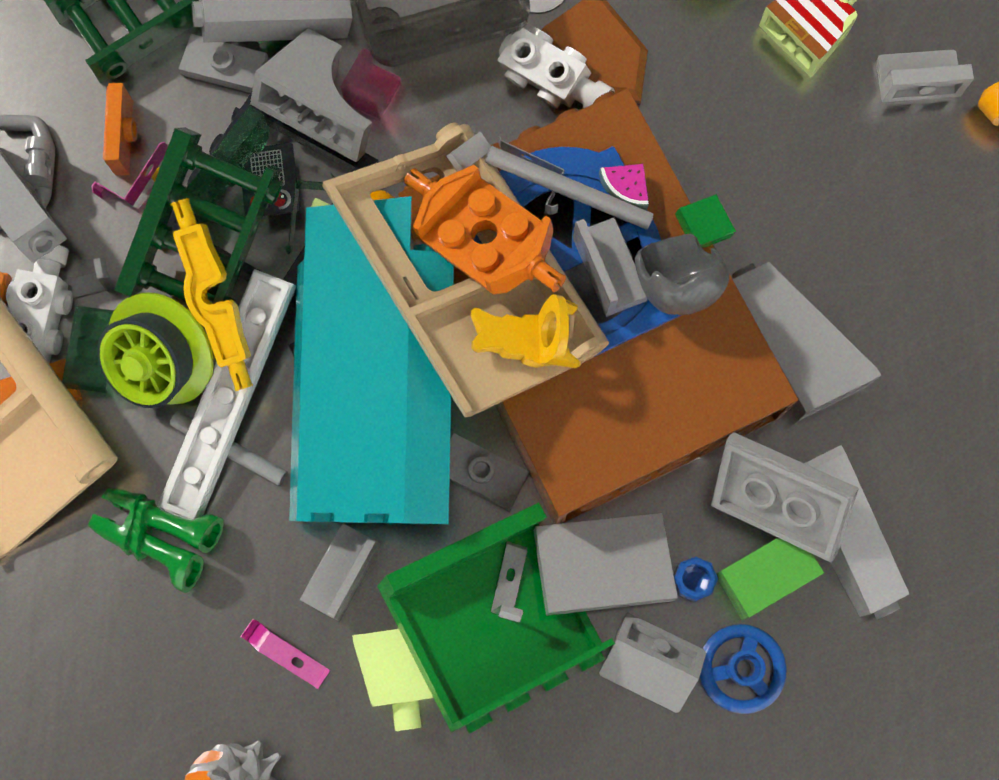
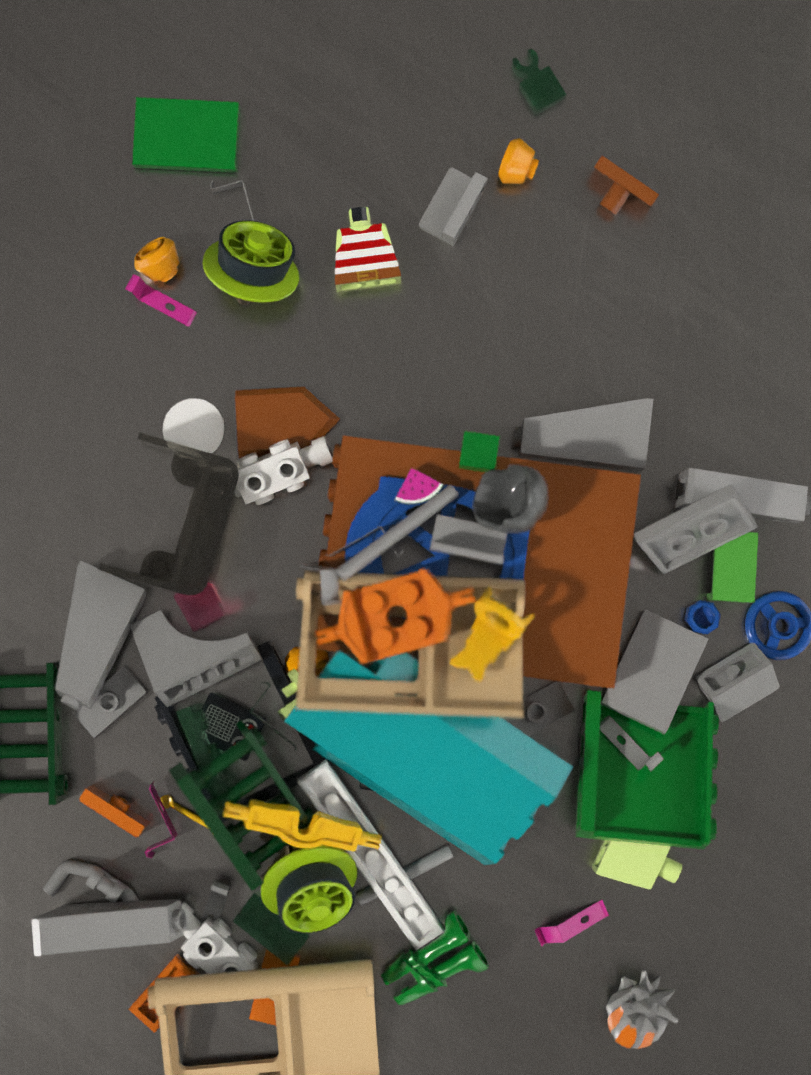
camera: 60 degrees left, 10 degrees up
light grey panel [299,523,381,621] -> none

